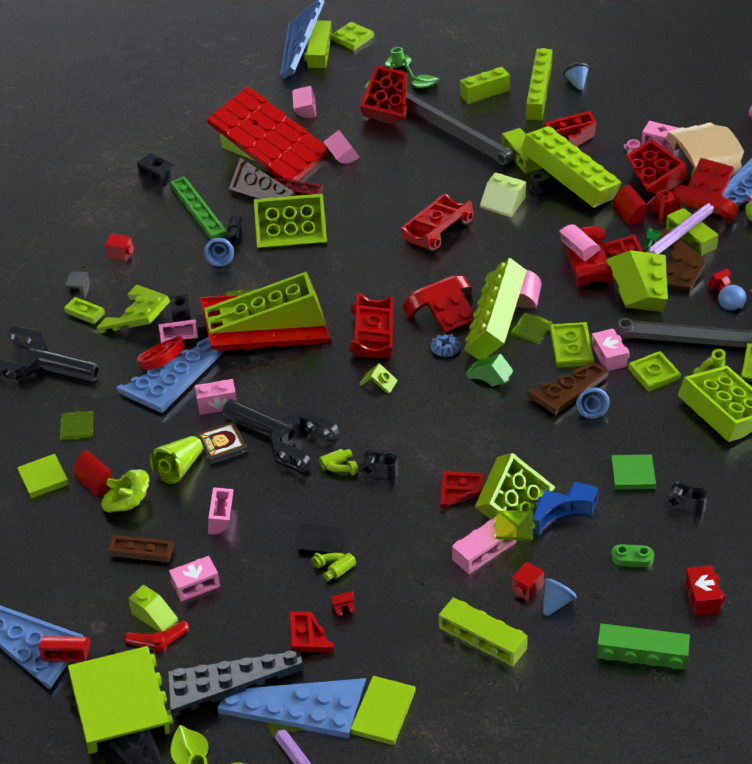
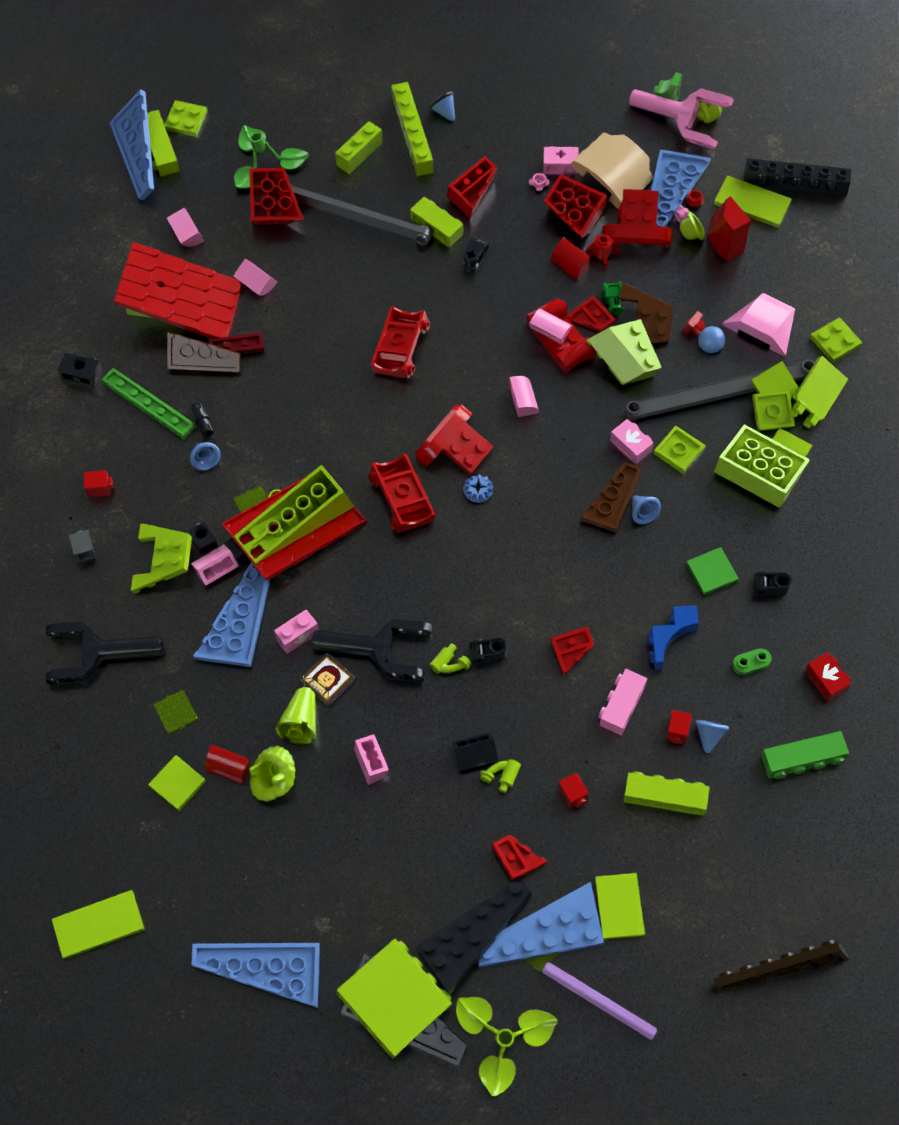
camera: 25 degrees left, 20 degrees up
red brick [39,635,91,662] -> none
lime plate [64,297,105,324] -> none
reddish brown plate [107,535,174,562] -> none
red piece [124,621,189,652] -> none
lime slope [129,585,178,633] -> none
red piece [137,336,185,370] -> none
bright pink brick [169,556,220,602] -> none
lime slope [254,194,327,249] -> none
red tile [330,591,355,616] -> none
lime bracket [359,364,398,394] -> none
lime brick [464,258,526,360] -> none
bright green arch [466,353,513,387] -> none
lime wedge [475,453,555,527] -> none
yellowish green slope [480,173,526,217] -> none
clear neon green piece [494,510,535,540] -> none
clear neon green piece [511,313,553,344] -> none
lime brick [521,126,622,208] -> none
lime tile [549,322,594,368] -> none
lavender axle [647,203,714,254] -> none
lime brick [666,208,719,256] -> none
lime plant [693,349,725,374] -> none
none -> red brick [558,773,589,809]

